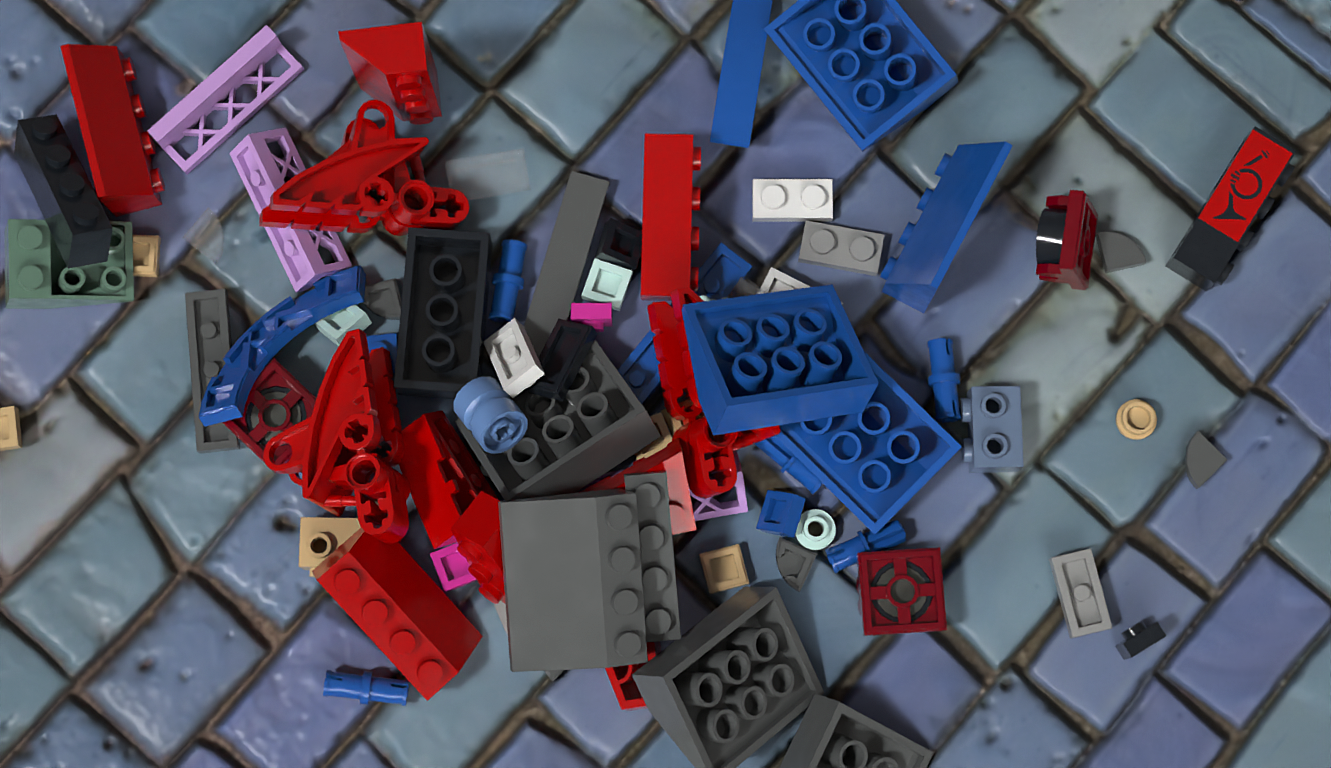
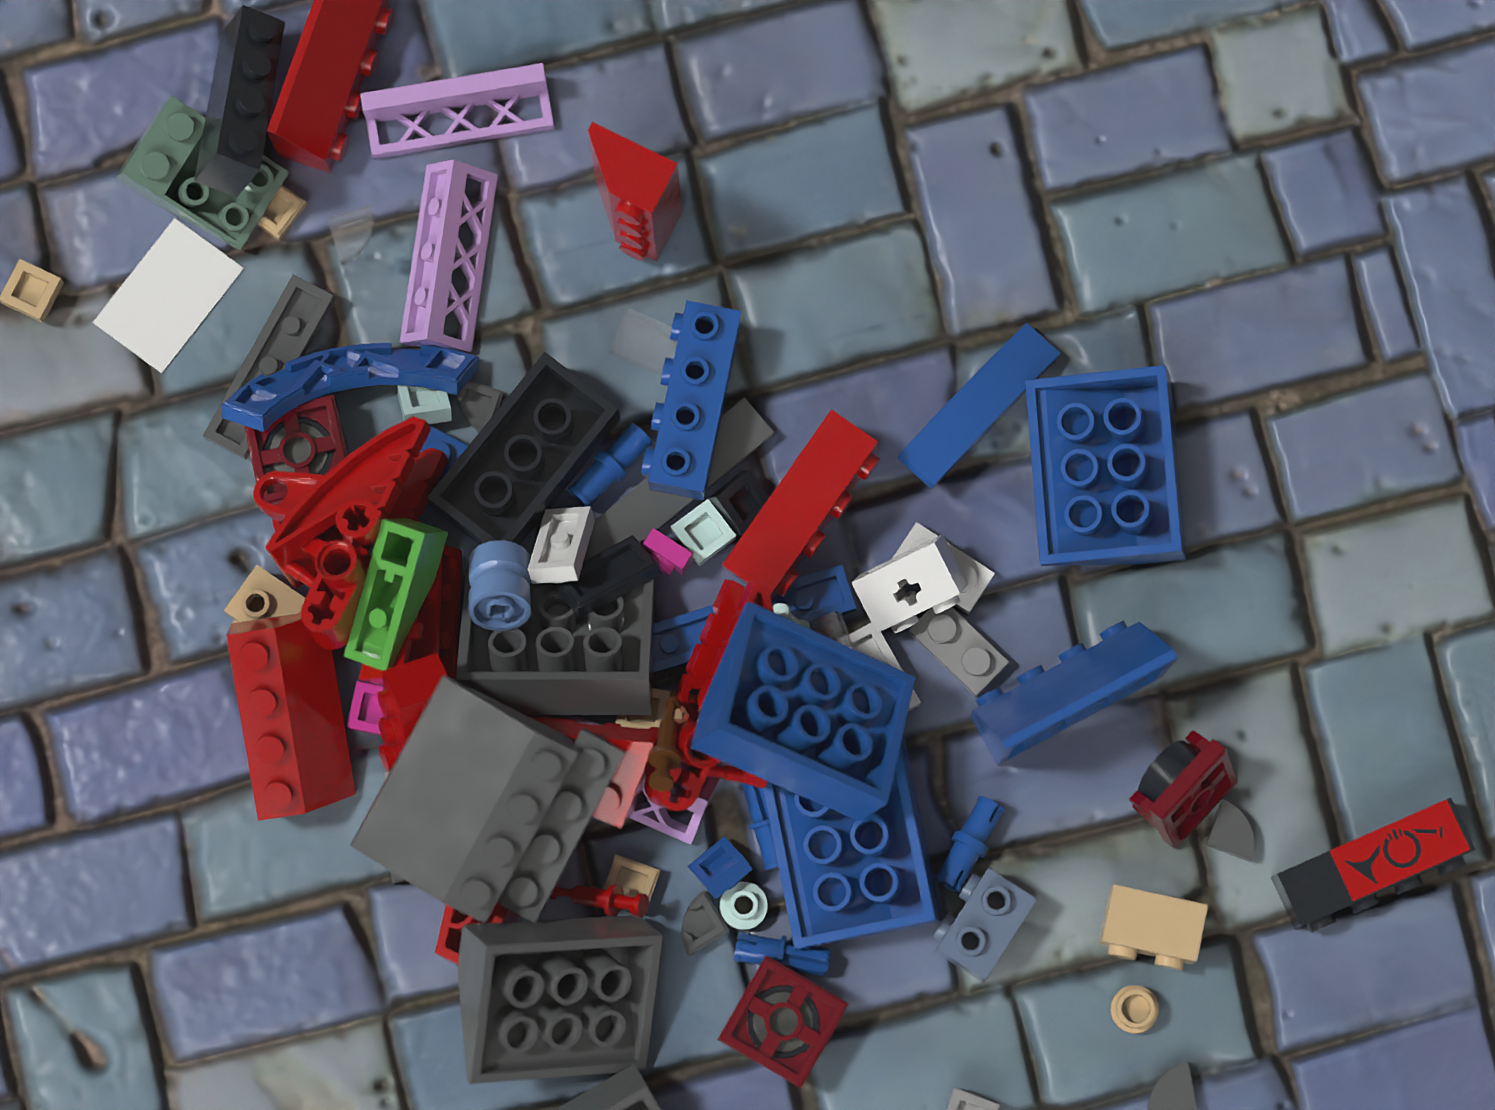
camera: 35 degrees right, 0 degrees up
red piece [259,100,469,236] -> none
blue pin [323,670,409,706] -> none
none -> white sticker [92,218,244,373]
none -> bright green slope [344,518,448,670]
none -> red piece [549,884,649,917]
none -> blue brick [641,300,742,501]
none -> reddish brown piece [648,696,682,792]
none -> white brick [851,534,968,634]
none -> tan brick [1098,884,1208,971]

